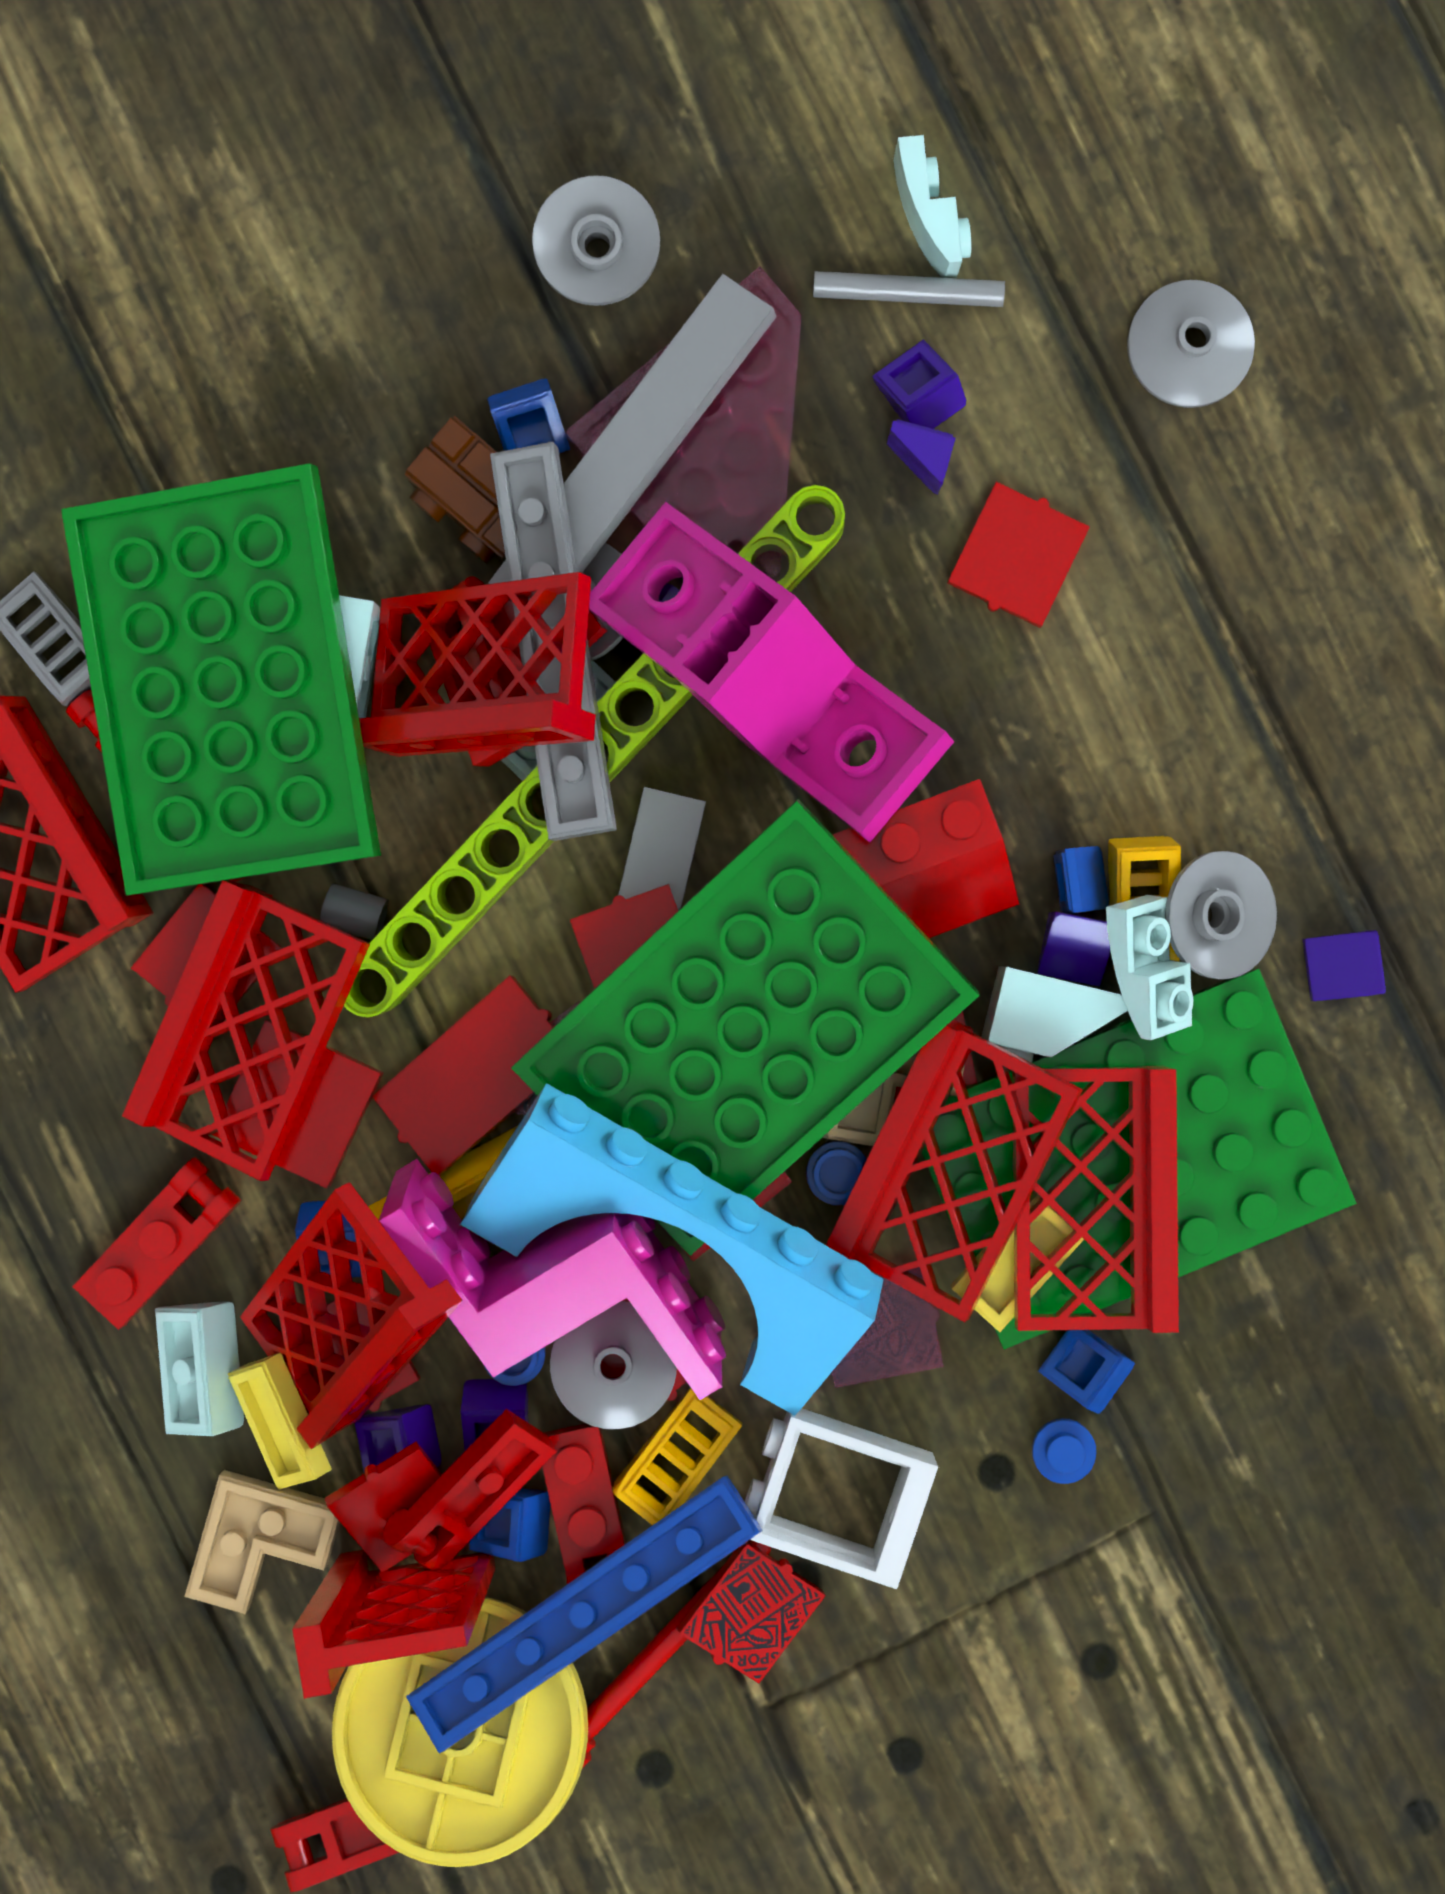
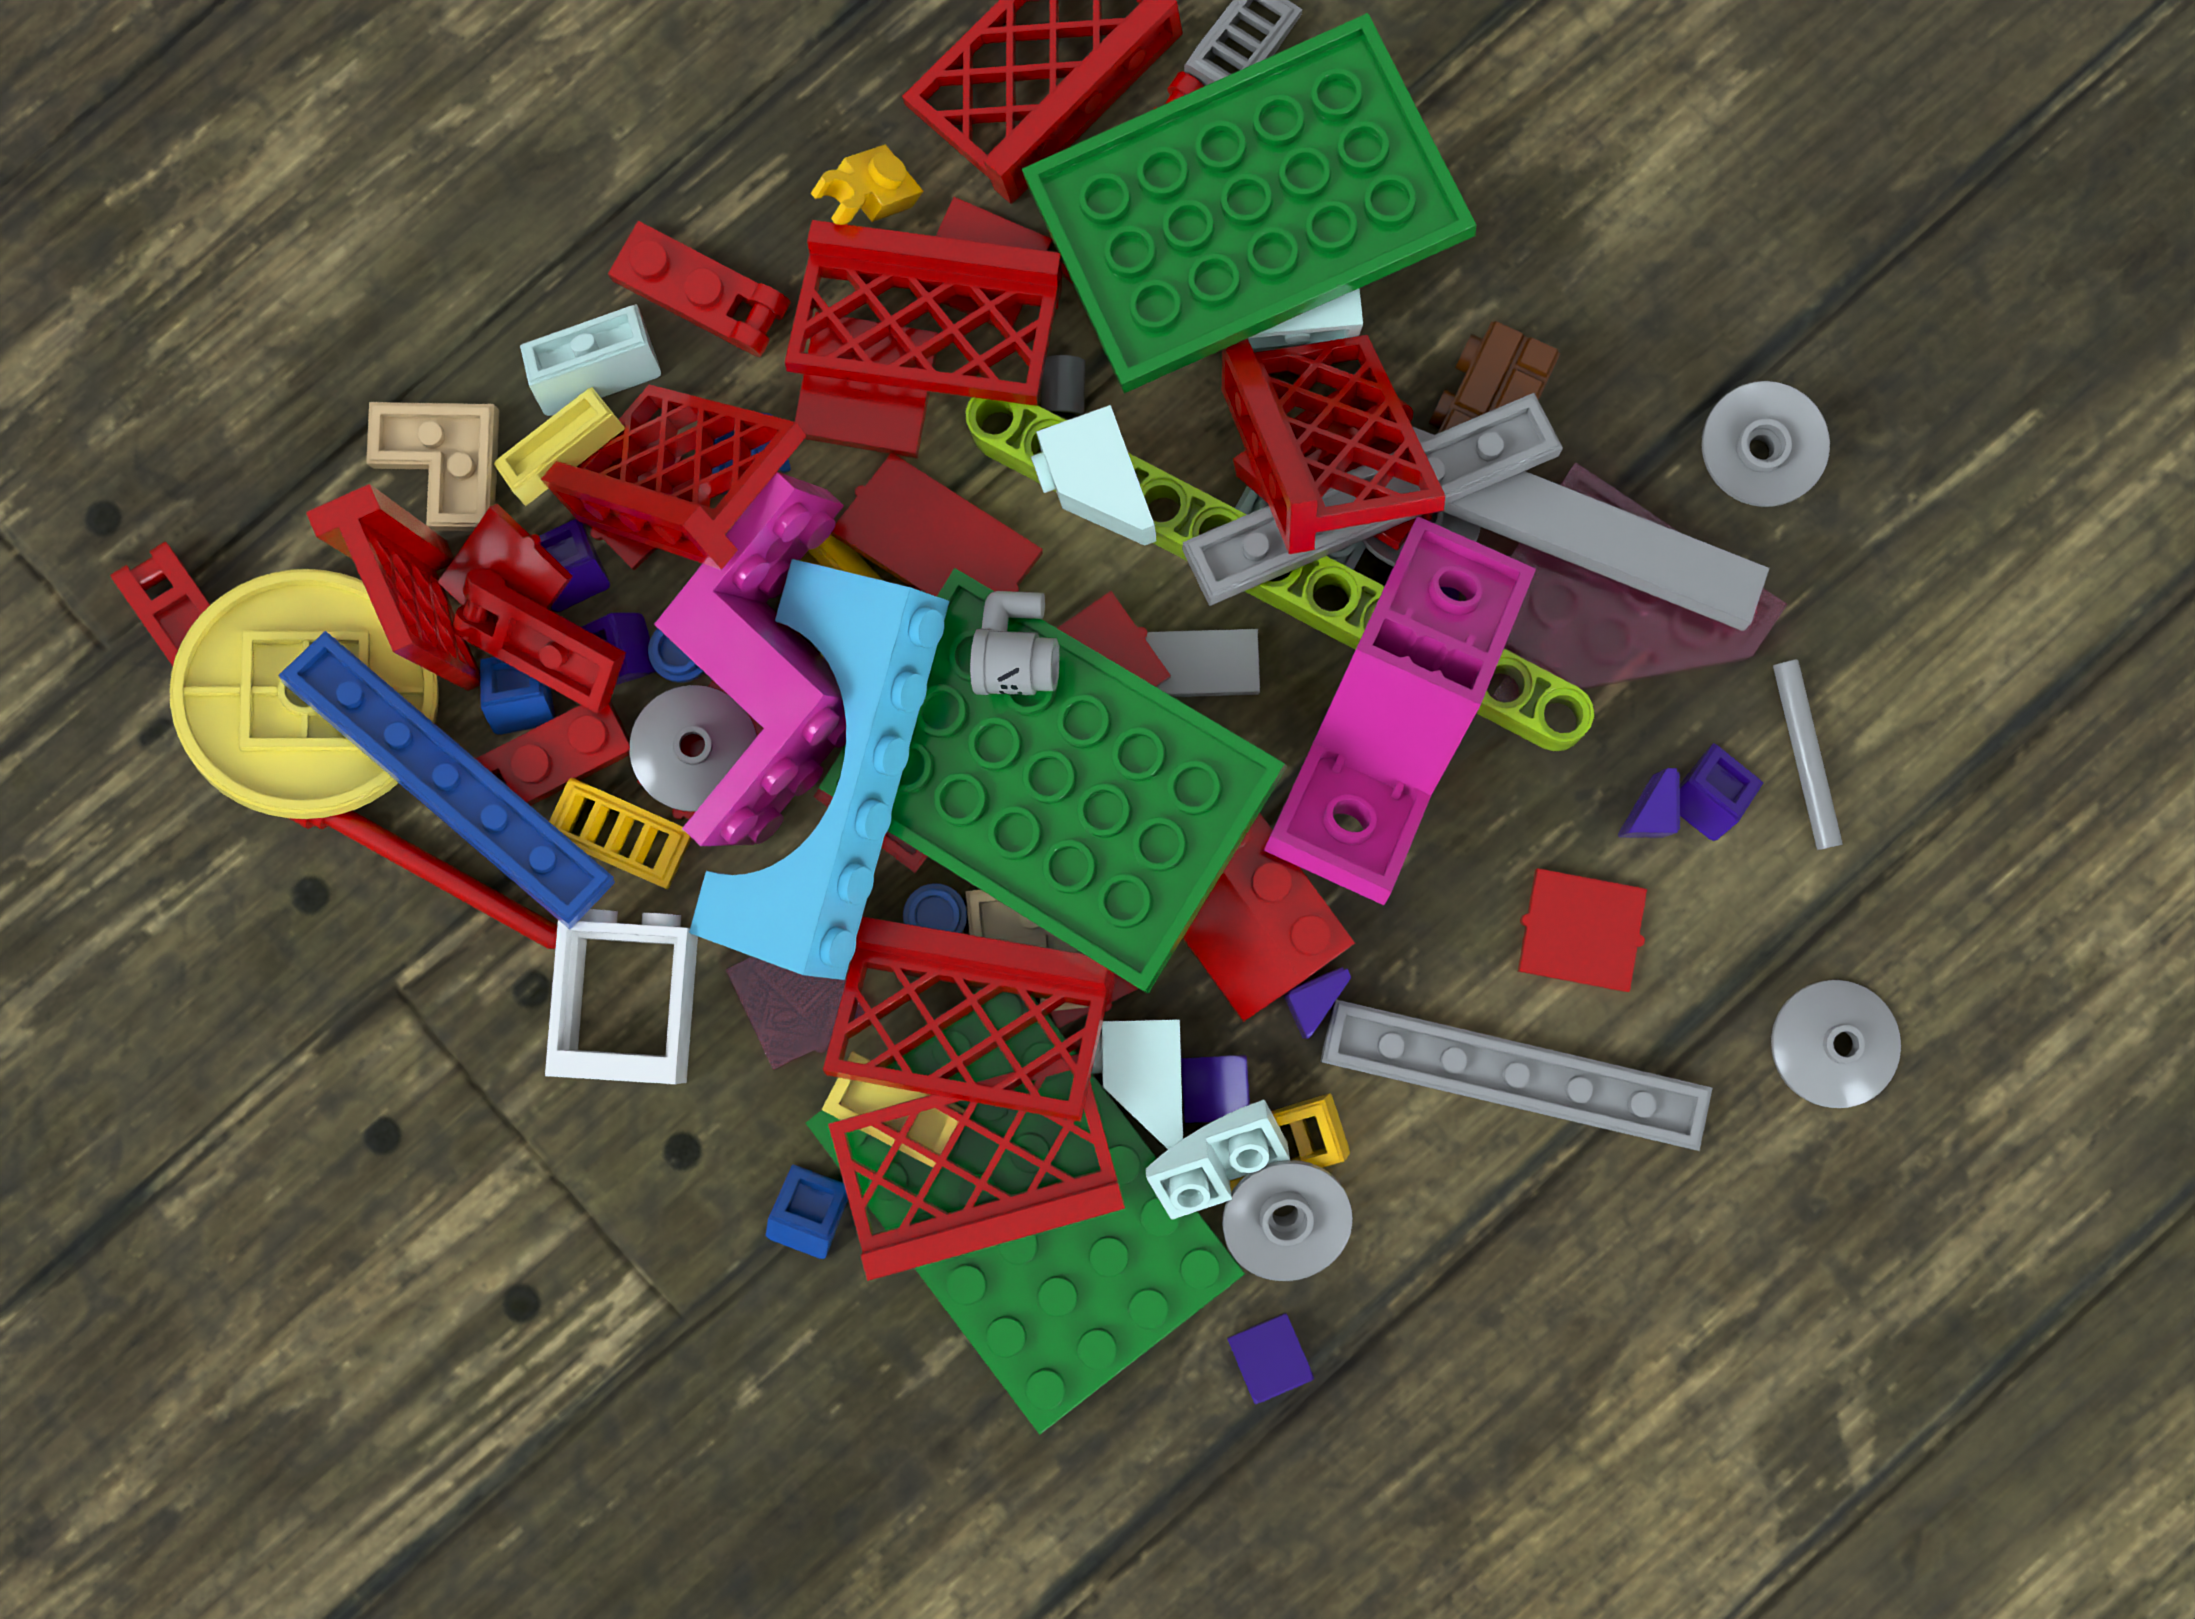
camera: 80 degrees right, 5 degrees down
blue slope [488,378,570,453] -> none
red piece [677,1542,826,1683] -> none
light aqua slope [893,135,971,278] -> none
blue plate [1032,1418,1096,1484] -> none
blue slope [1053,846,1109,914] -> none
none -> yellow plate [811,144,924,225]
none -> light grey piece [970,591,1059,695]
none -> light aqua slope [1031,405,1157,546]
none -> dark purple slope [1284,967,1351,1039]
none -> light grey tile [1320,1000,1713,1151]

